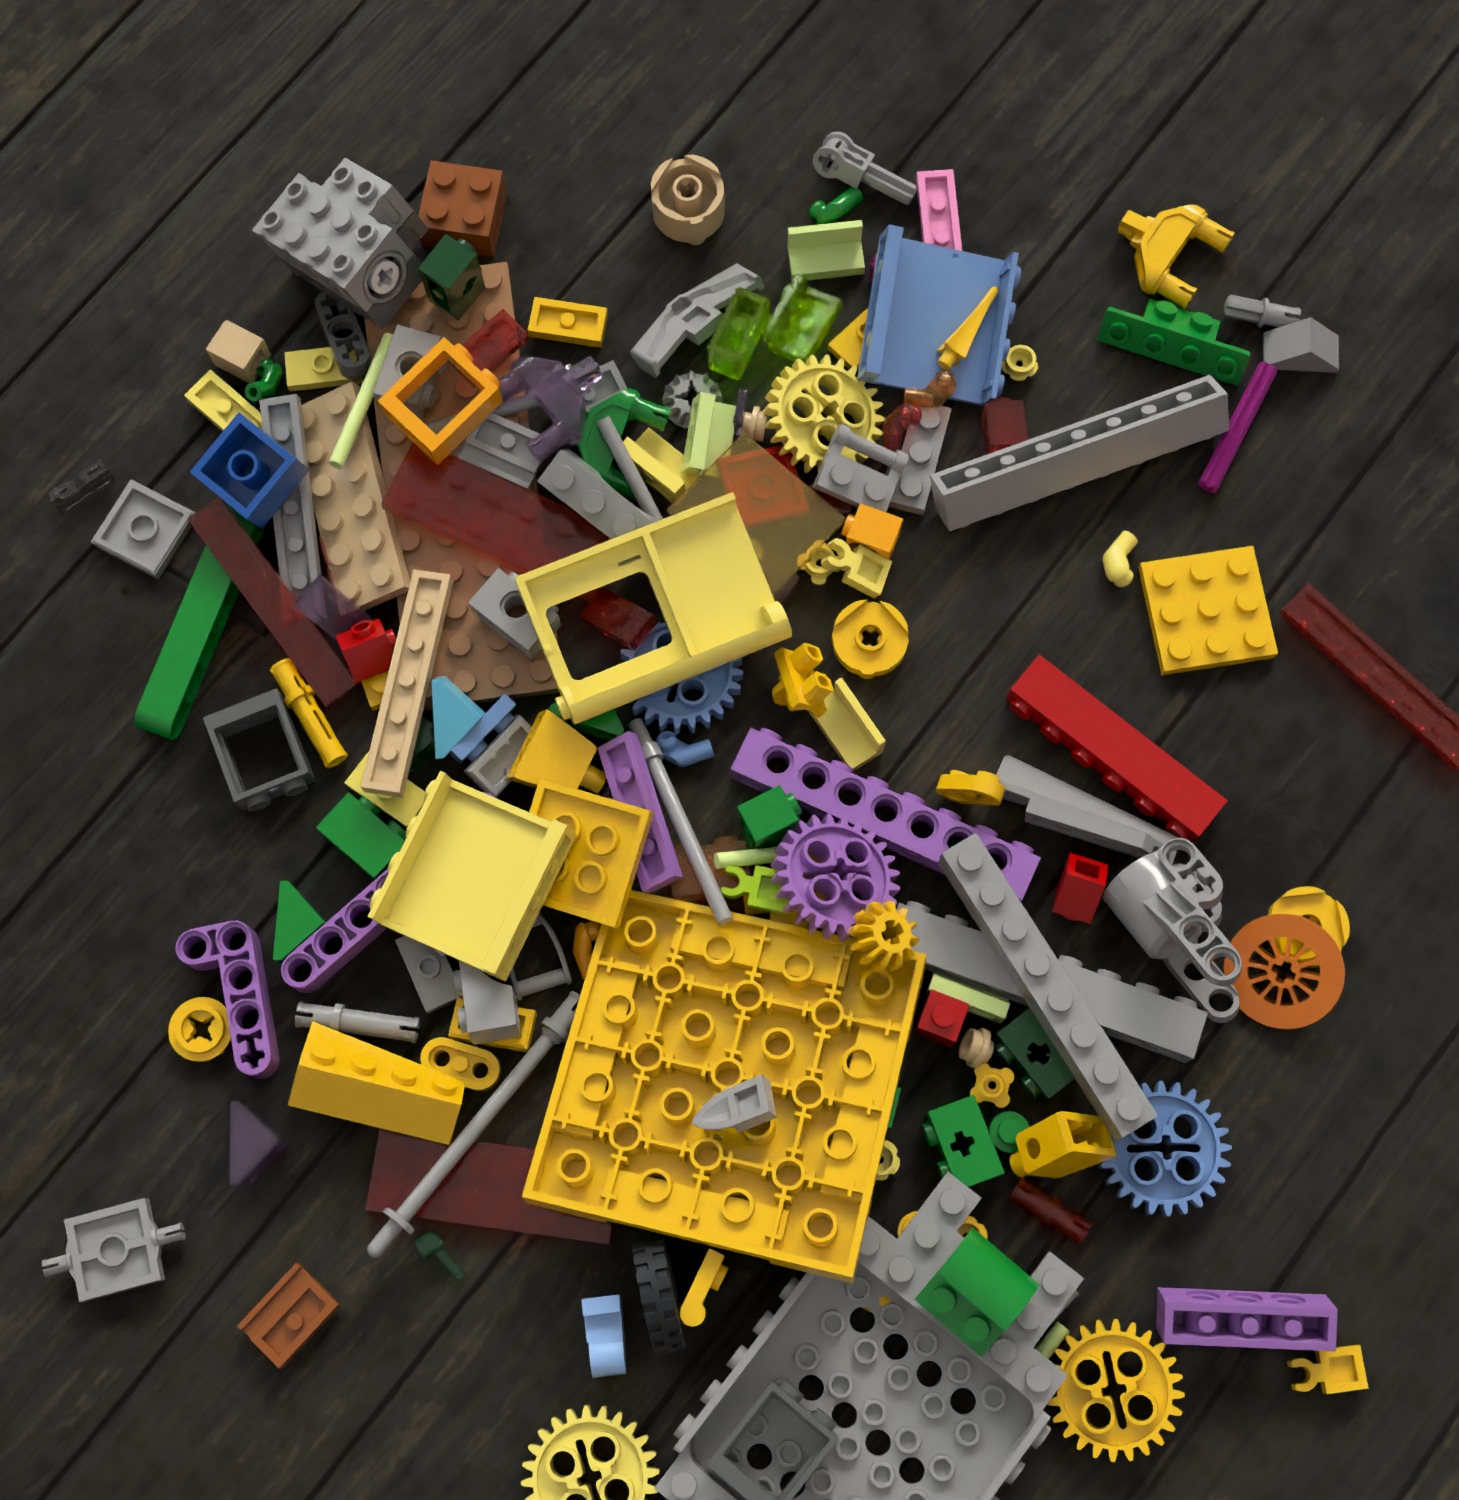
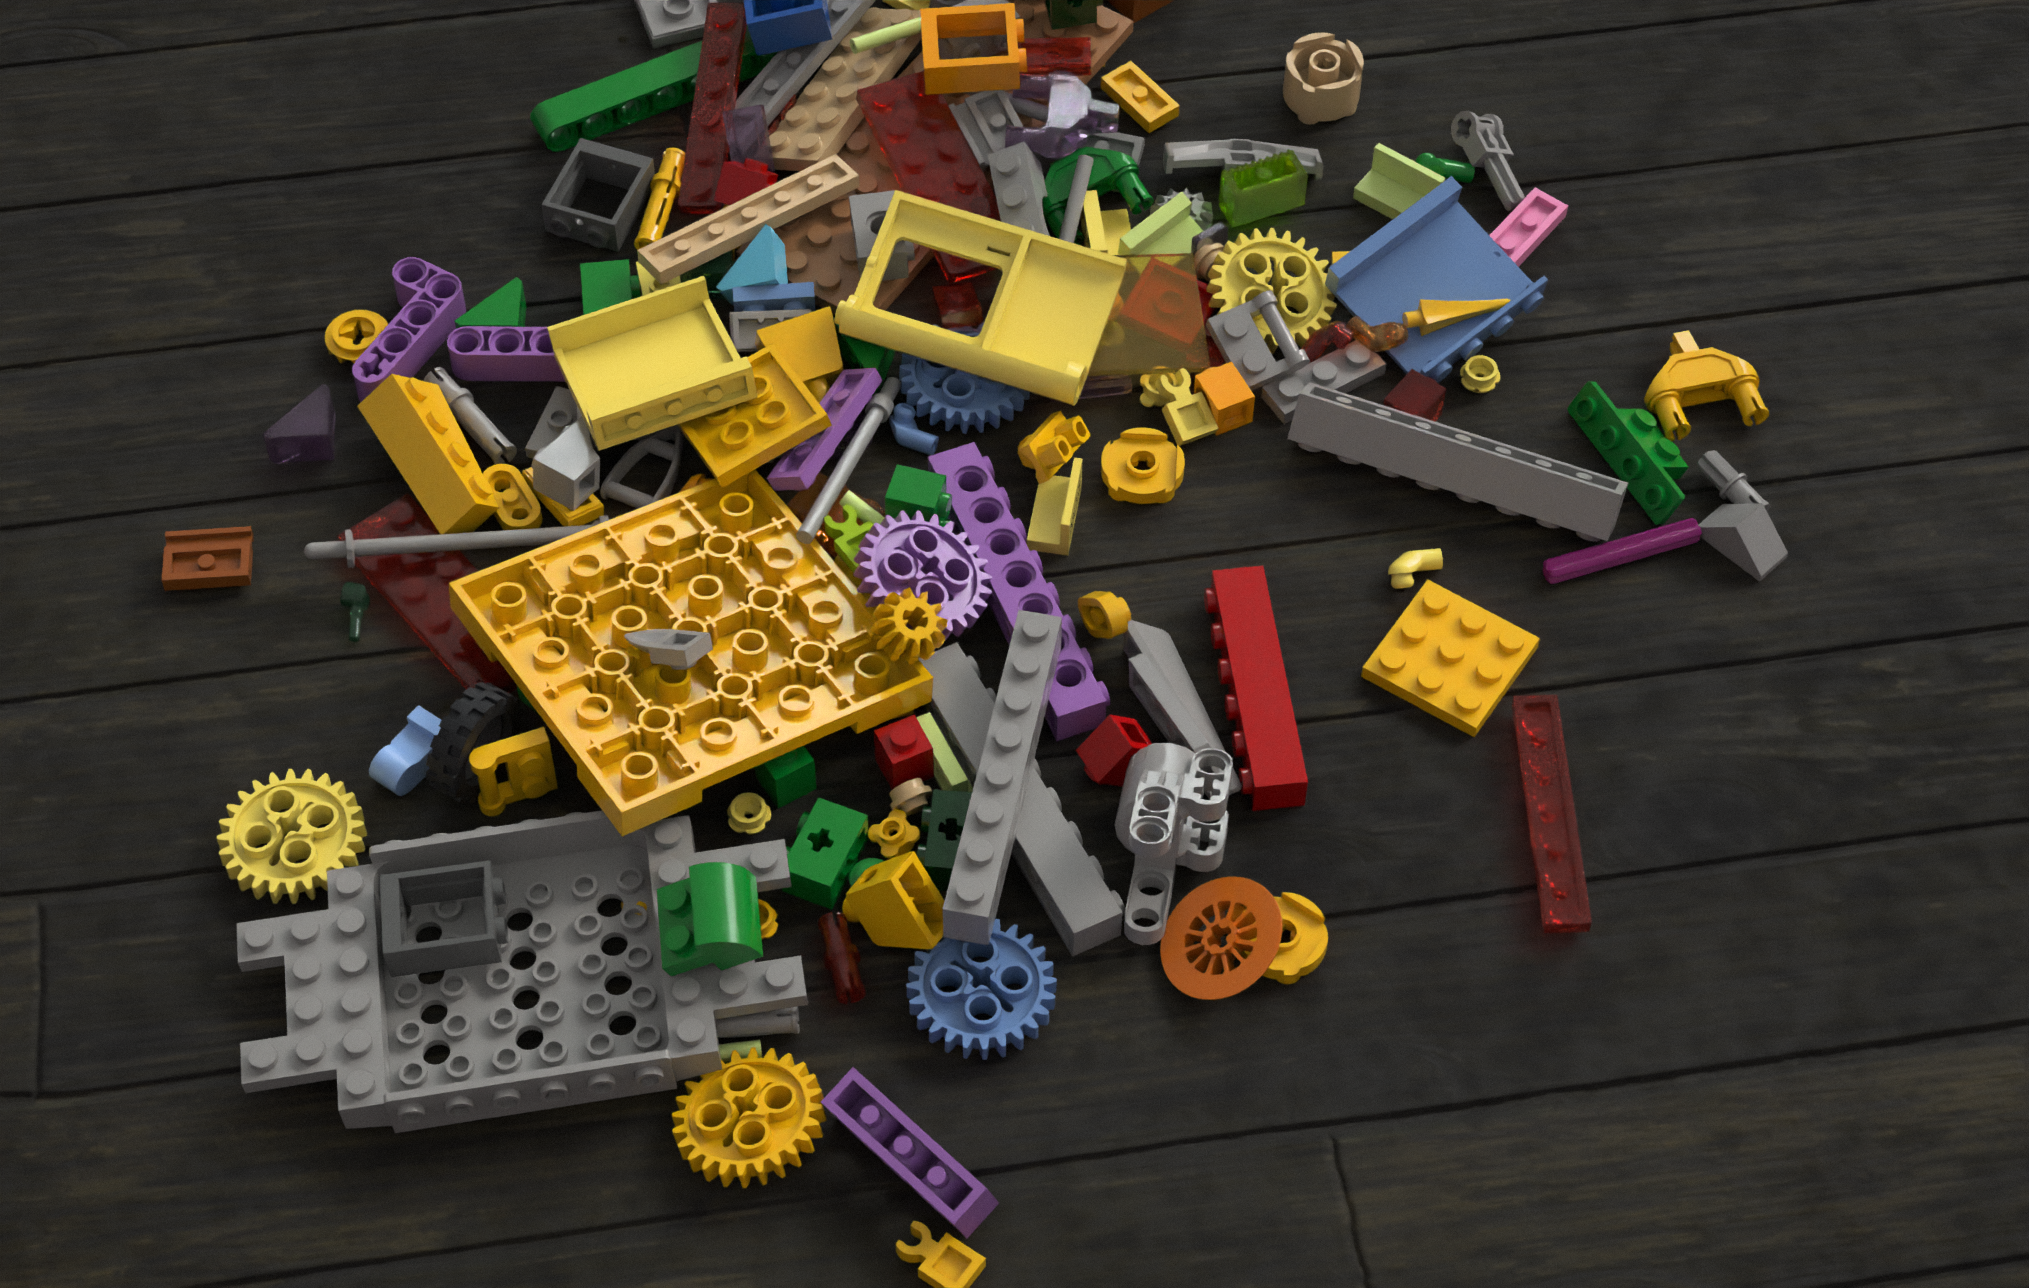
camera: 40 degrees right, 20 degrees down
light grey plate [42,1198,186,1302] -> none
clear neon green bracket [762,274,843,364] -> none

